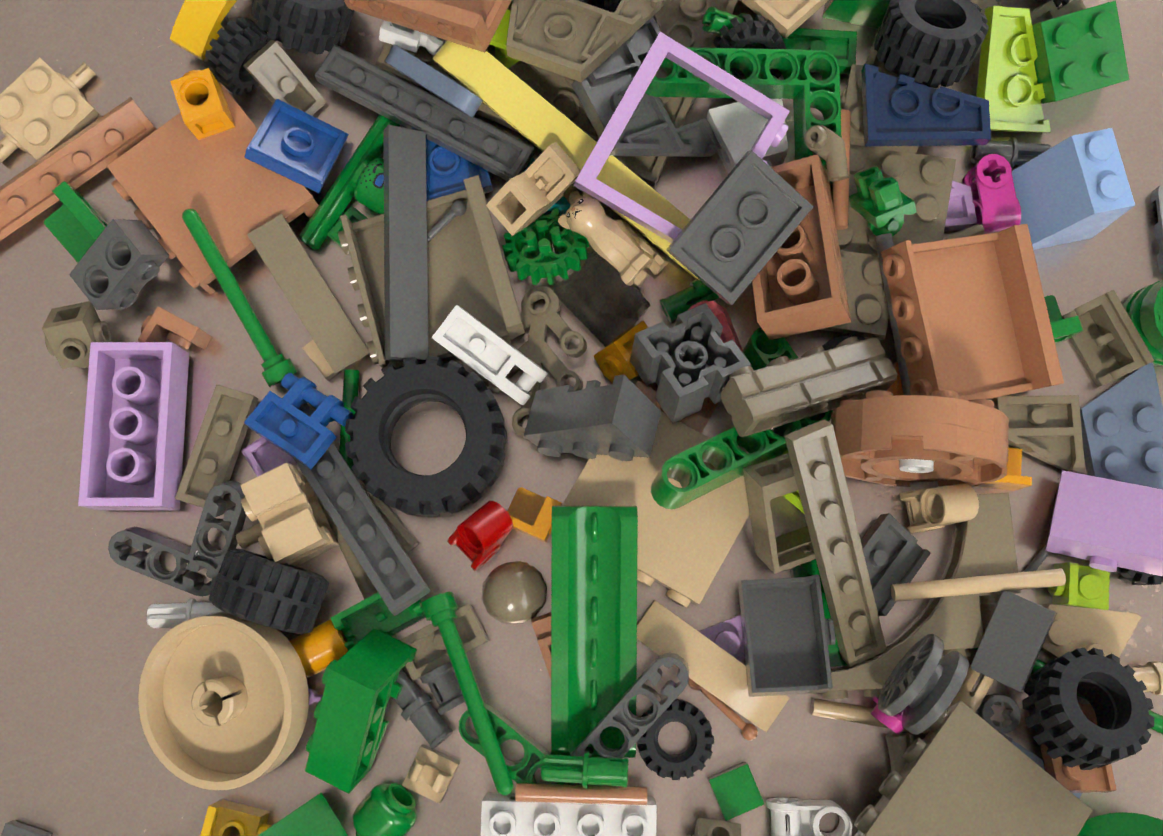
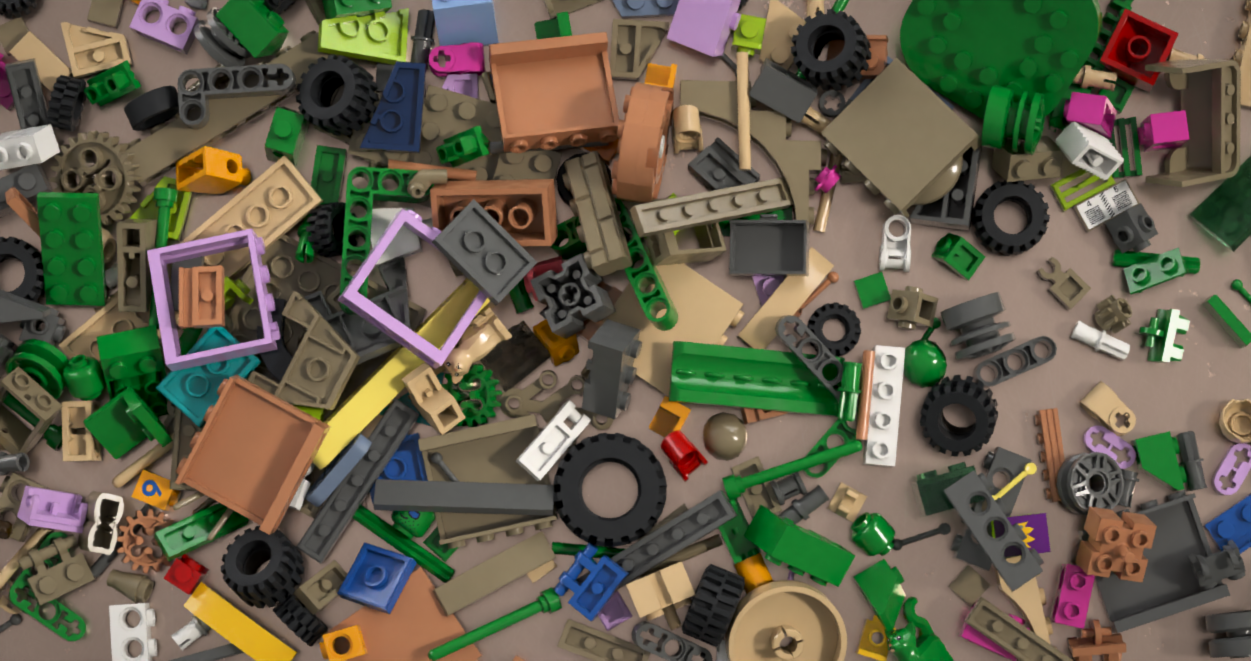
camera: 90 degrees left, 5 degrees up
dark grey wheel [878,634,969,735] -> none

